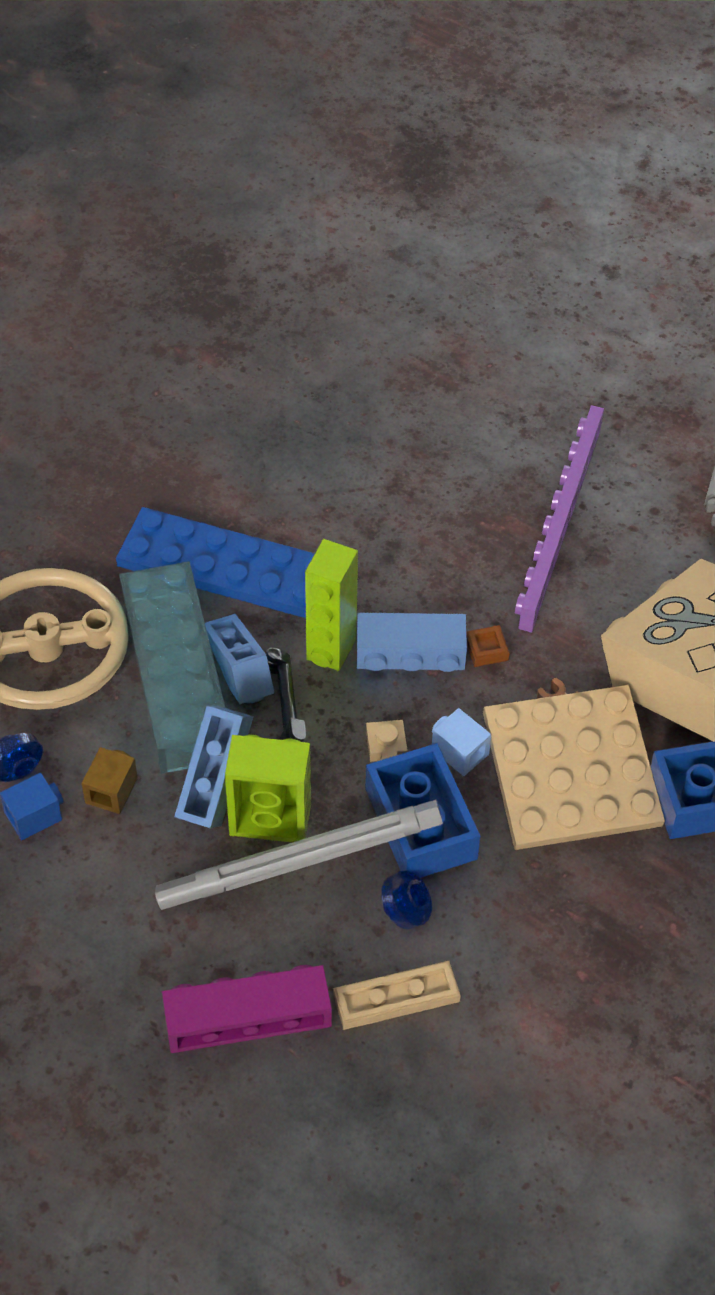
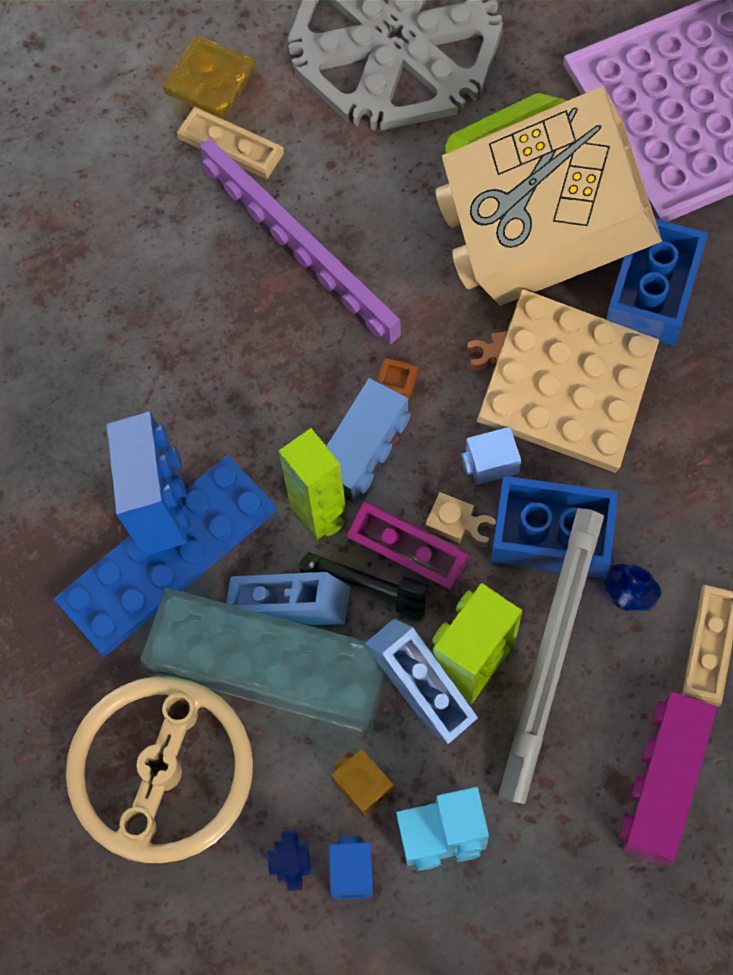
camera: 55 degrees left, 15 degrees up
none -> blue brick [107,411,190,556]
none -> clear yellow plate [163,35,257,119]
none -> tan tile [177,106,284,179]
none -> magenta brick [347,502,472,589]
none -> medium azure brick [396,787,489,870]

